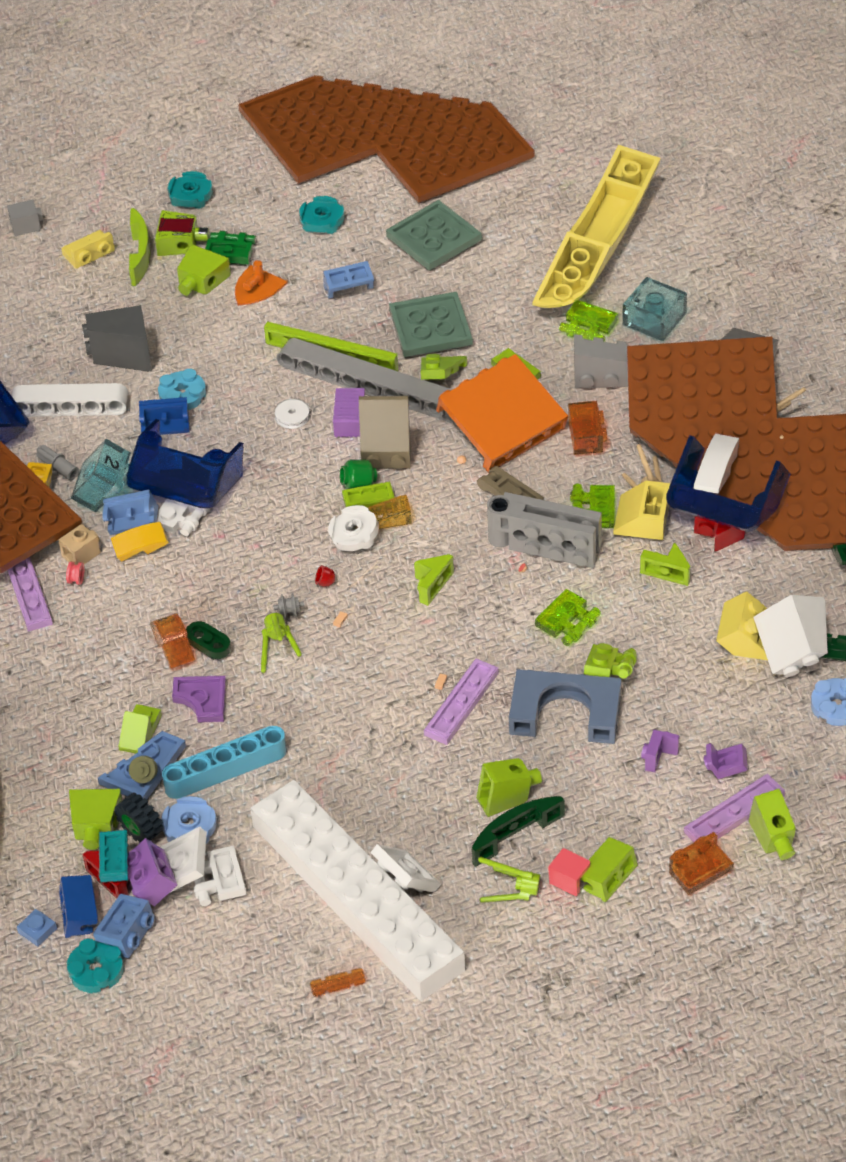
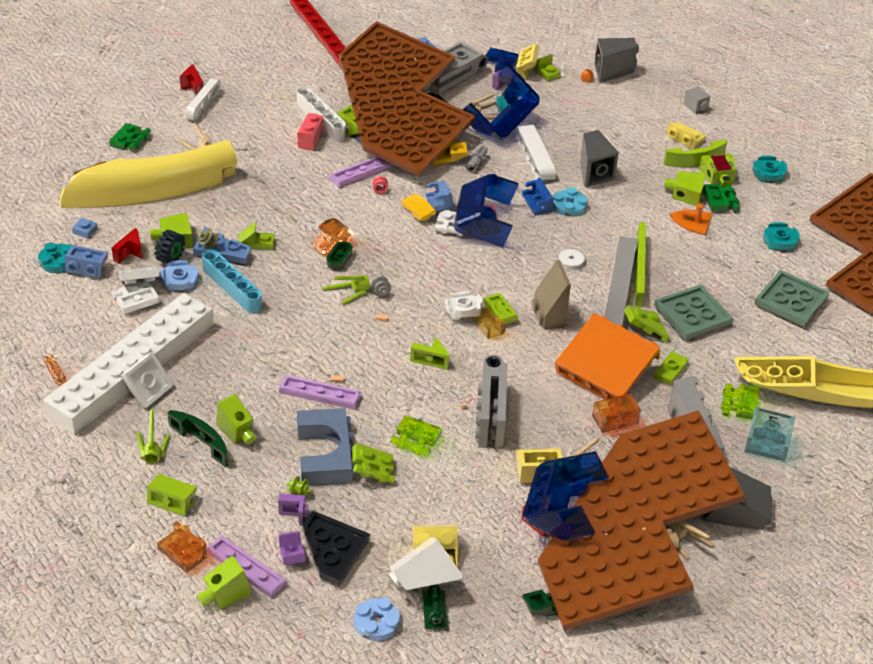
camera: 70 degrees right, 5 degrees down
tan brick [58,524,100,565] -> none
blue hinge [59,875,98,938] -> none
clear light blue brick [71,439,131,512] -> none
teal plate [99,830,128,882] -> none
medium lavender brick [128,838,177,906] -> none
medium lavender tile [172,676,226,722] -> none
red hinge [315,565,336,587] -> none
medium blue hinge [323,261,374,299] -> none
medium lavender brick [333,388,365,438] -> none
green head [339,459,377,489] -> none
dark tan plate [477,466,544,500] -> none
coral panel [548,848,590,896] -> none
clear neon green plate [570,483,615,528] -> none
lime slope [640,543,690,586] -> none
white slope [694,433,739,494] -> none
none -> lime wheel [287,476,312,496]
none -> black plate [302,511,370,586]

